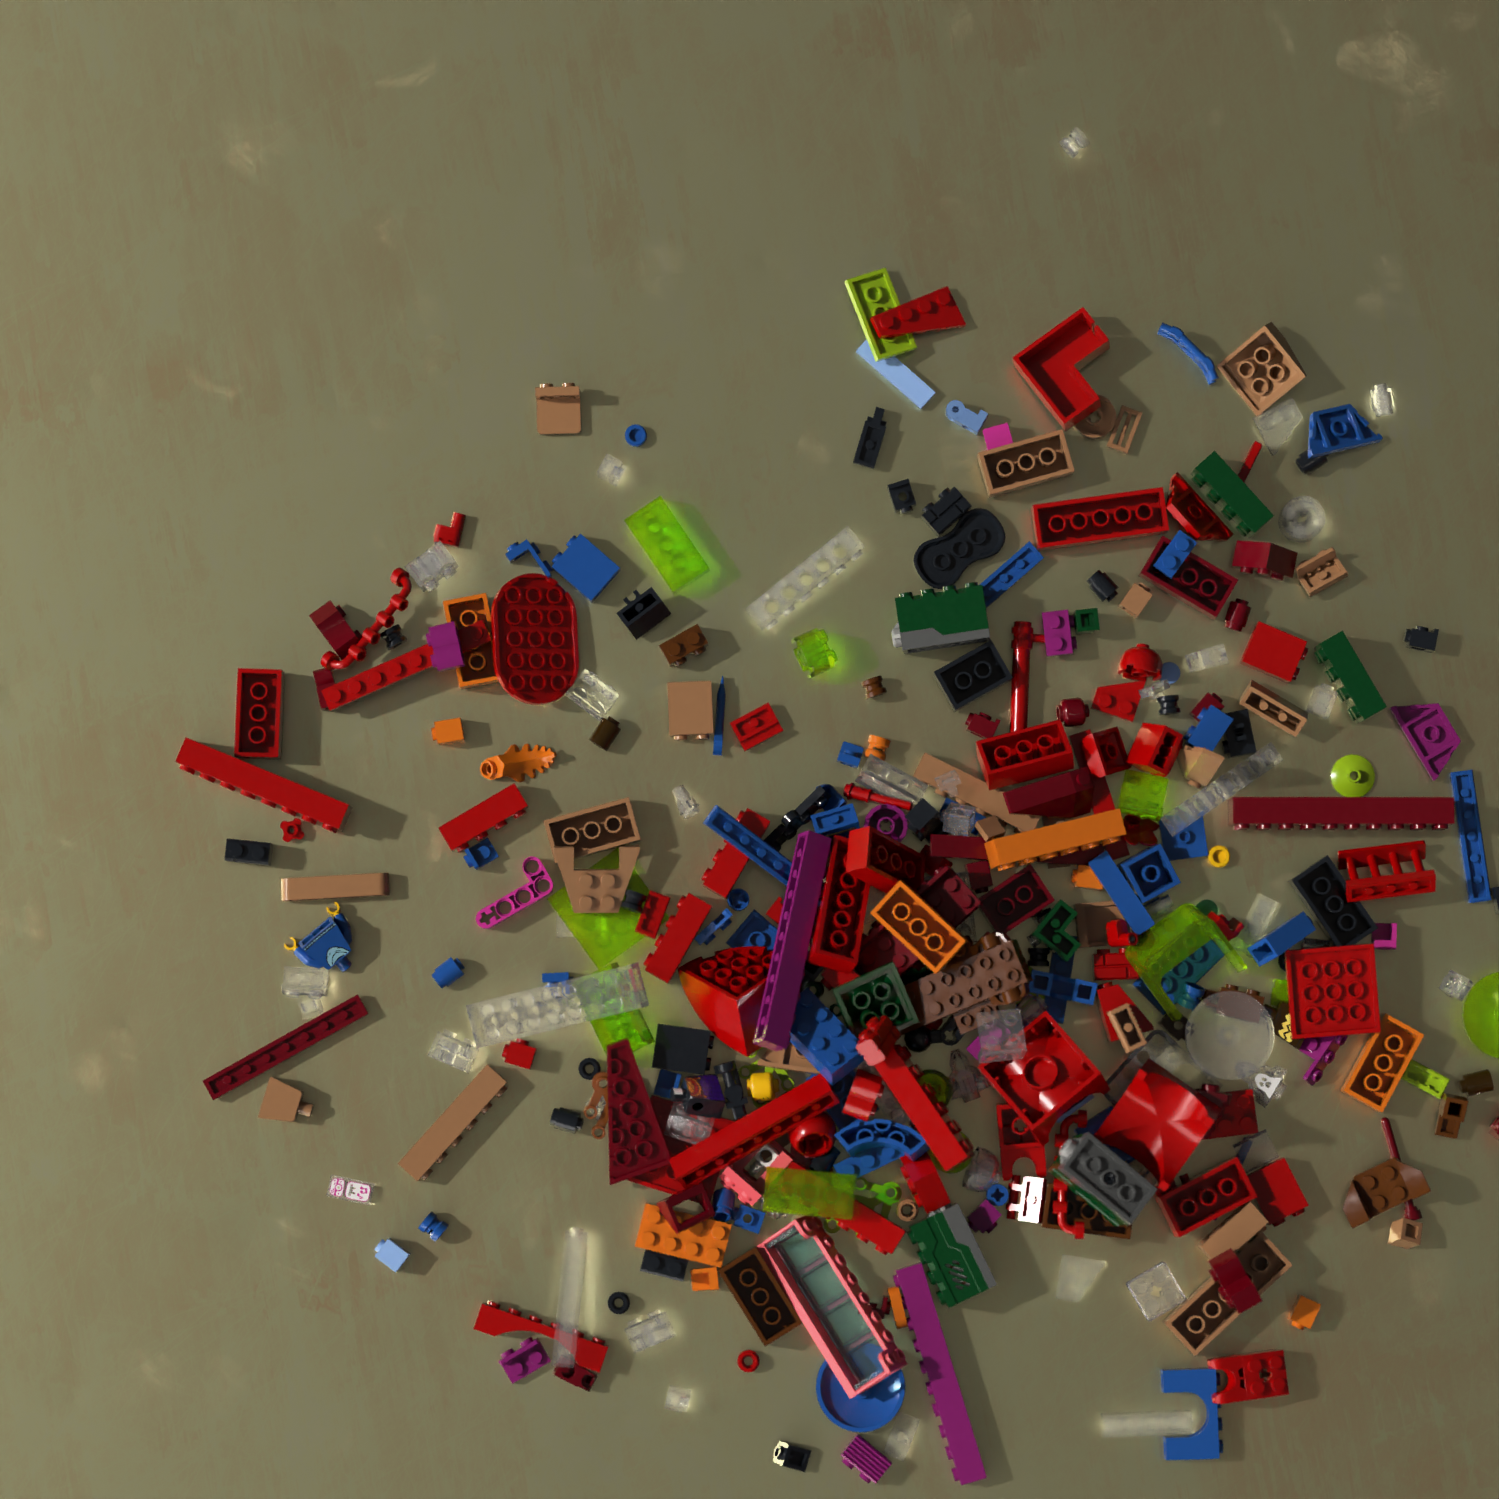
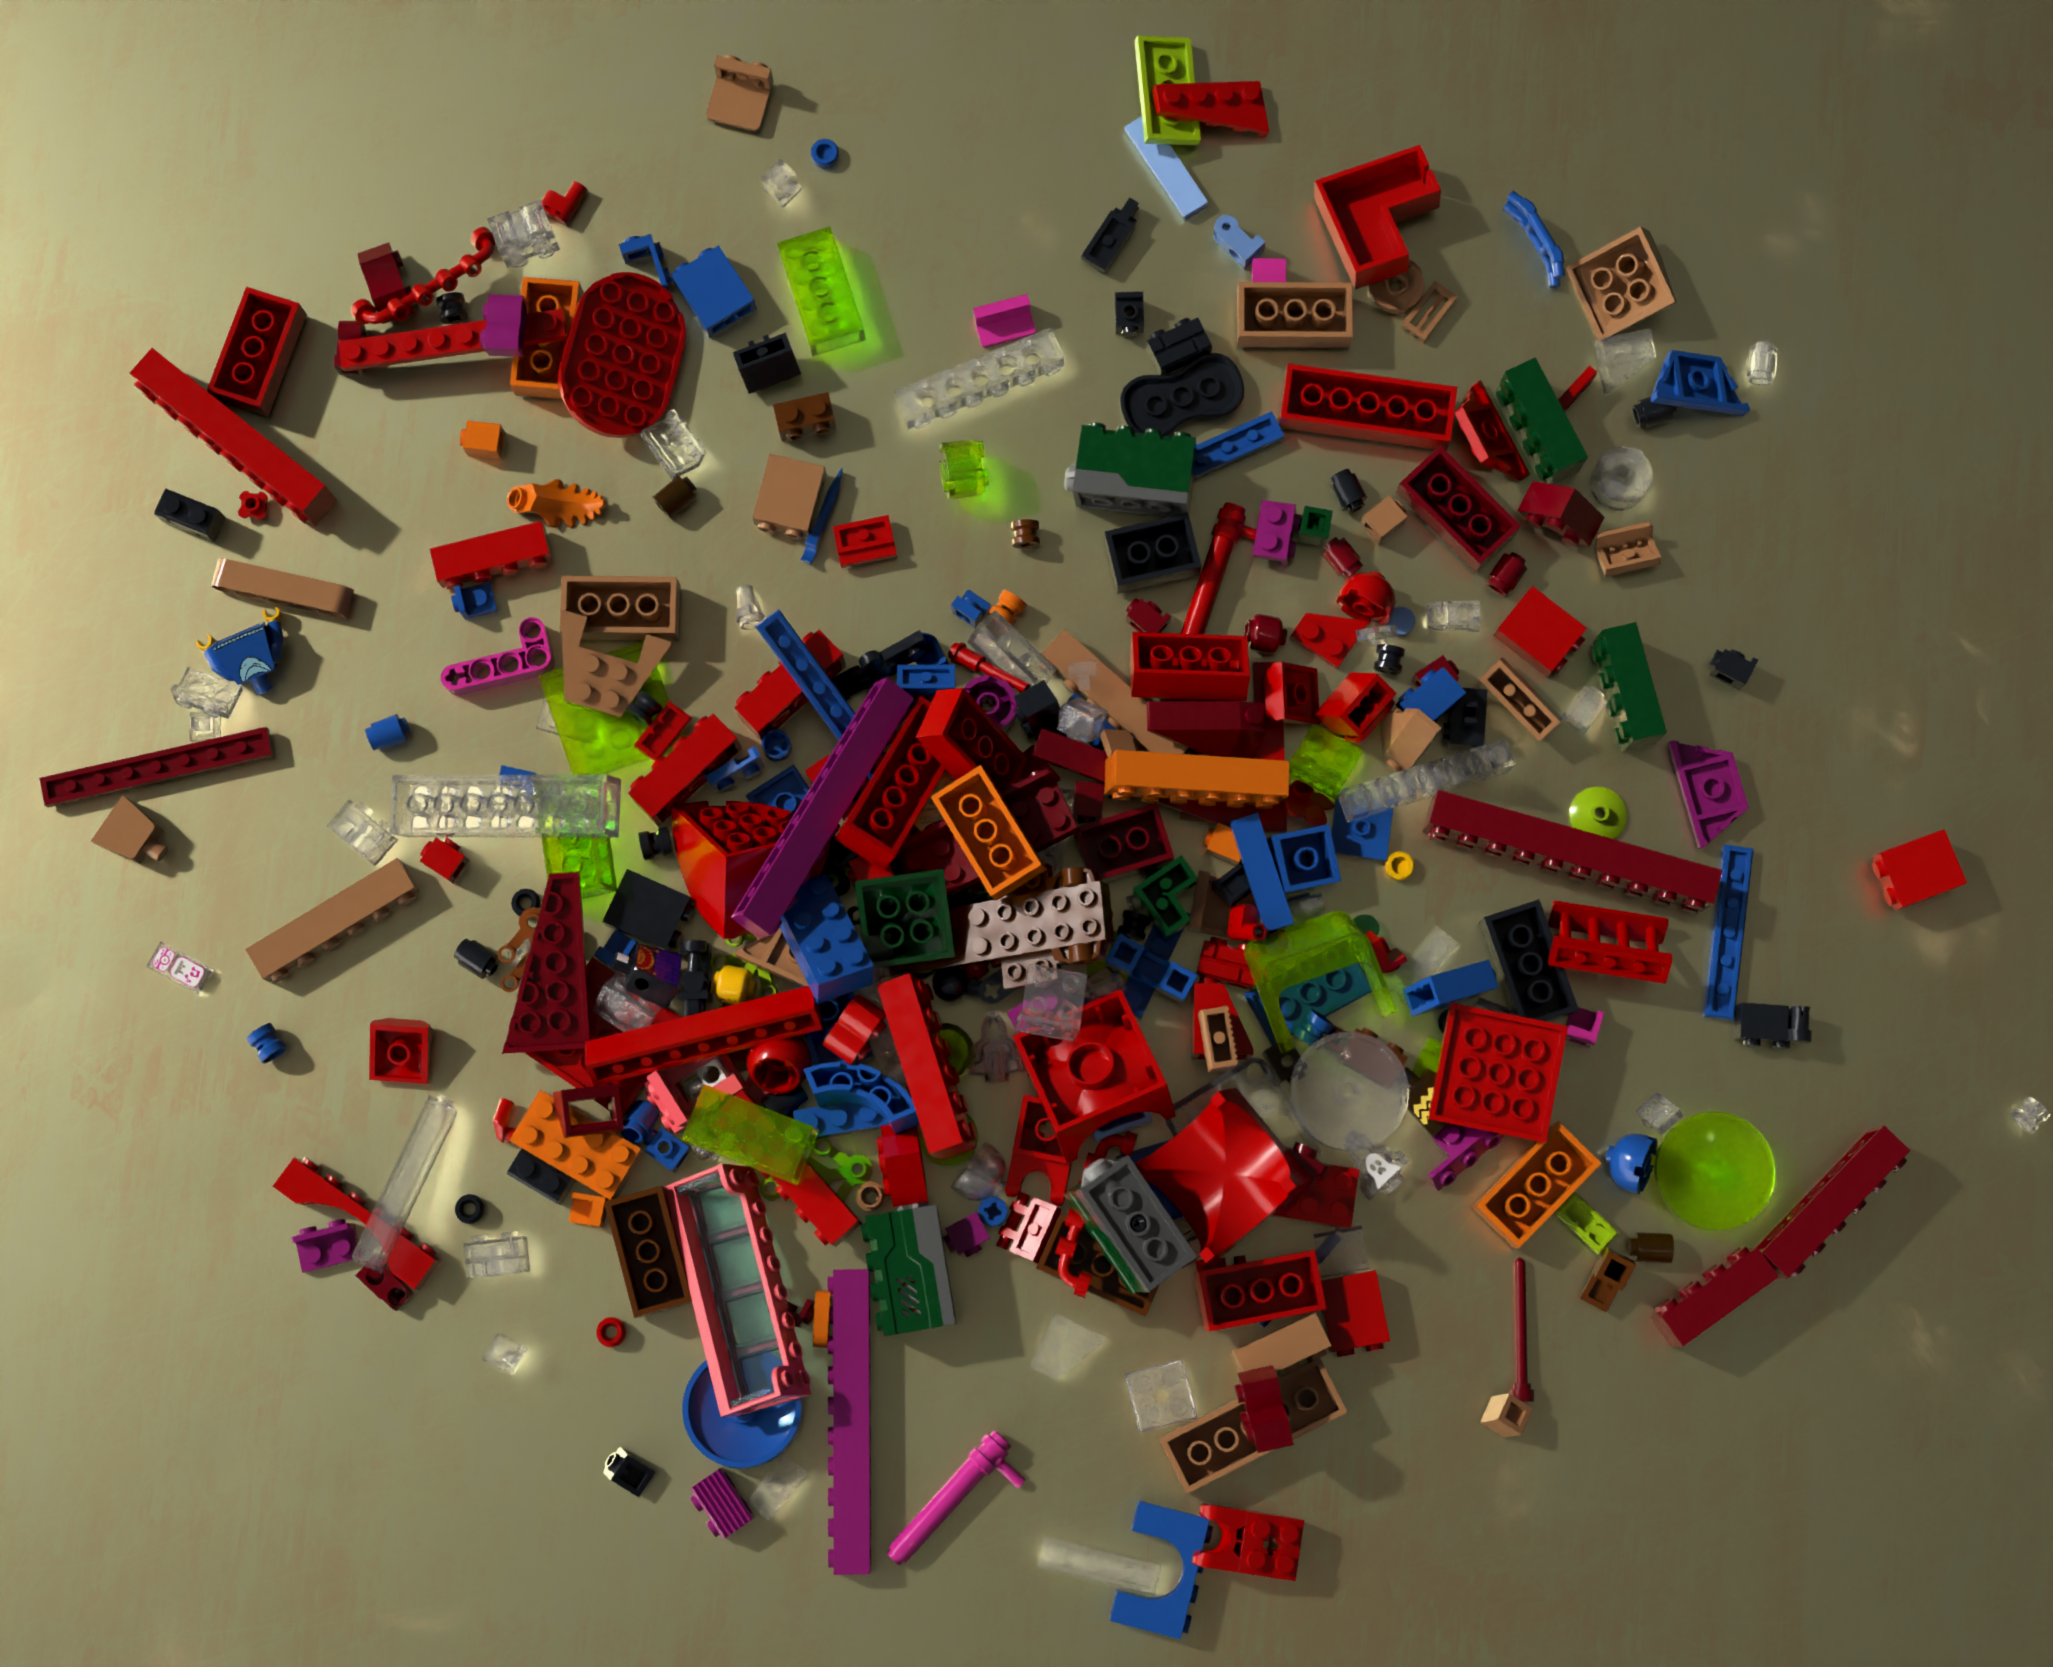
camera: 20 degrees right, 5 degrees down
light blue brick [374,1238,410,1272] -> none
red brick [855,1015,901,1066] -> none
blue plate [1153,530,1197,579] -> none
orange brick [1287,1294,1321,1330] -> none
reddish brown piece [1343,1156,1431,1229] -> none
none -> red slope [369,1018,433,1084]
none -> red arm [493,1098,516,1144]
none -> black wheel [638,826,674,861]
none -> dark pink cylinder [887,1430,1025,1566]
none -> dark pink panel [973,294,1036,348]
none -> black tile [1212,862,1252,908]
none -> dark red brick [1322,537,1364,580]
none -> blue cylinder [1605,1134,1658,1194]

